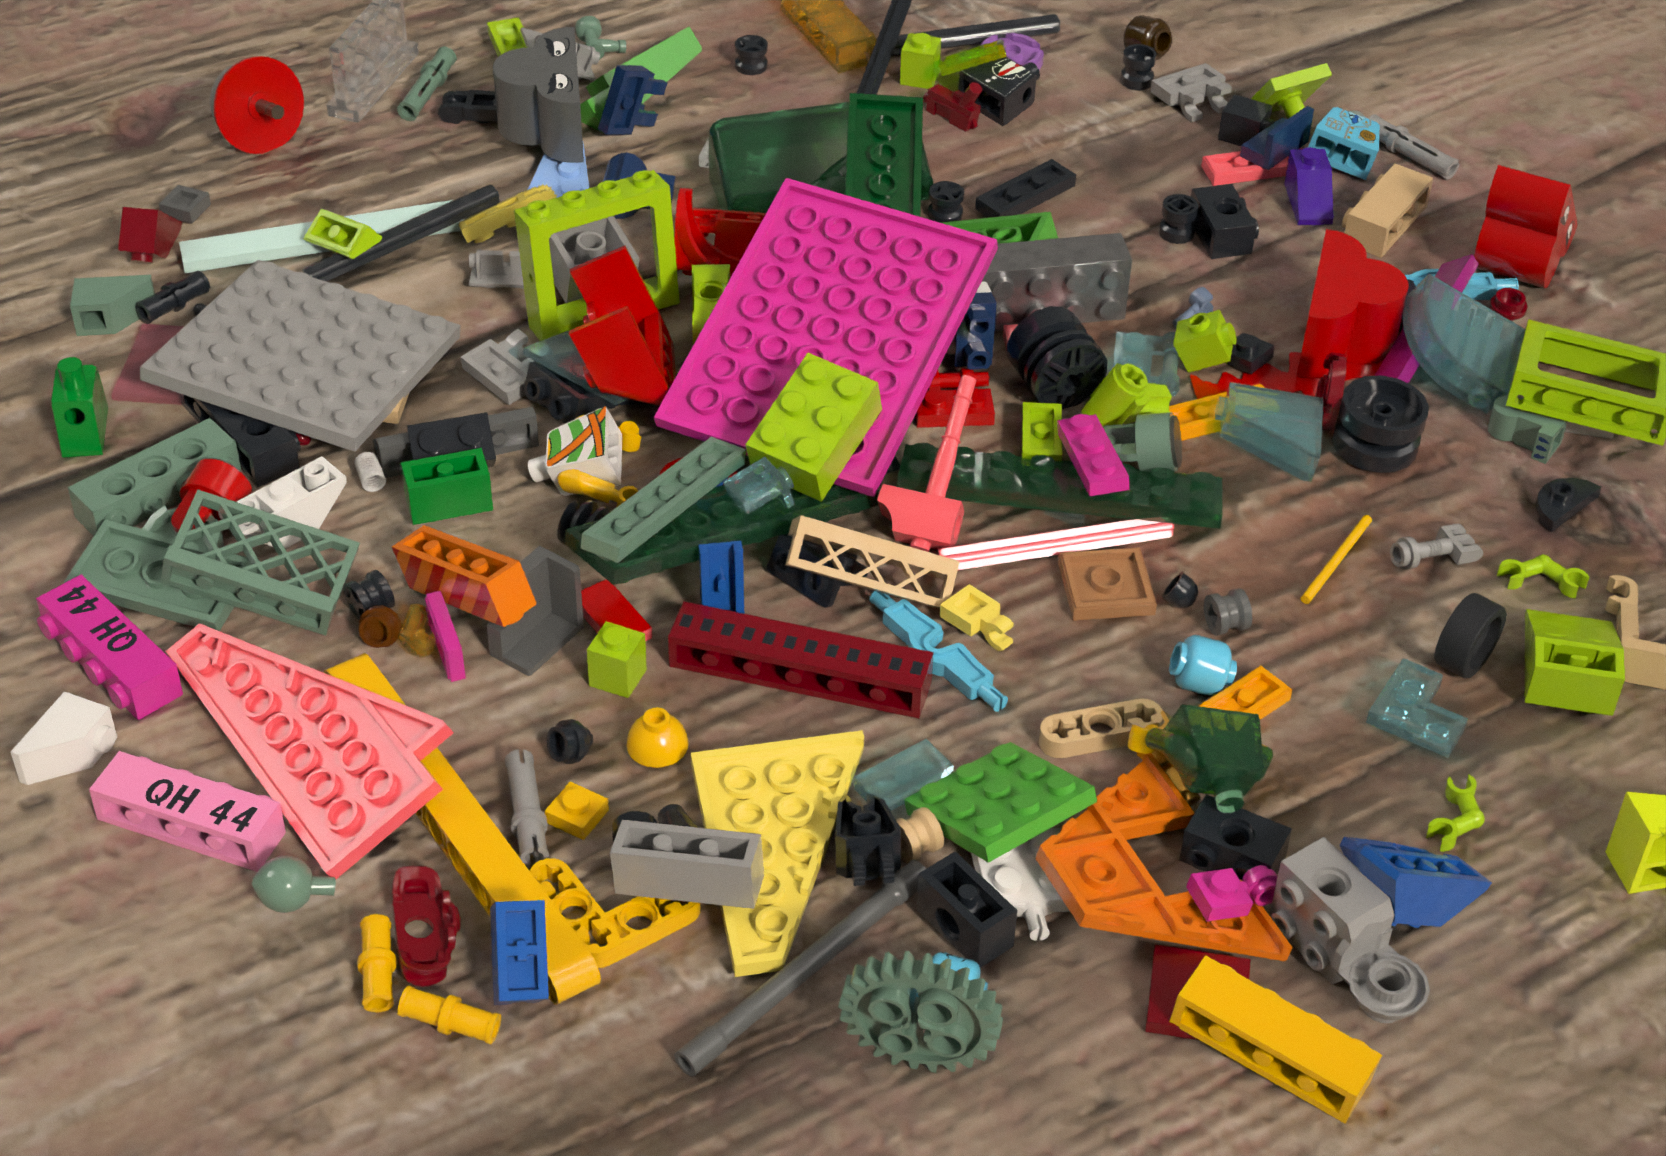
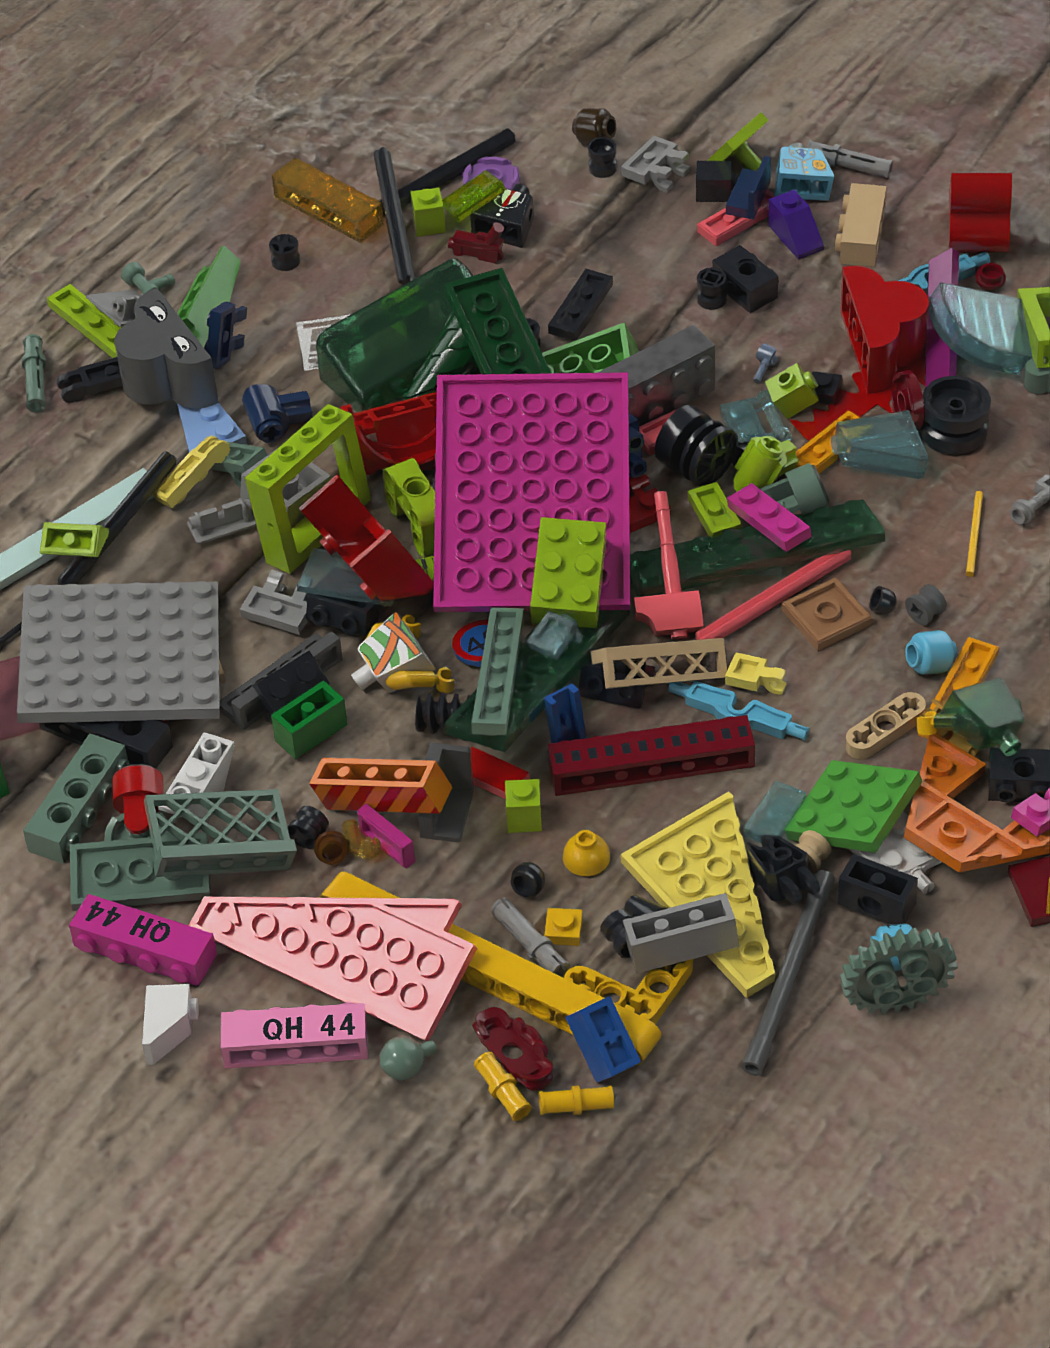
camera: 20 degrees left, 5 degrees up
white piece [355,452,386,492] -> none

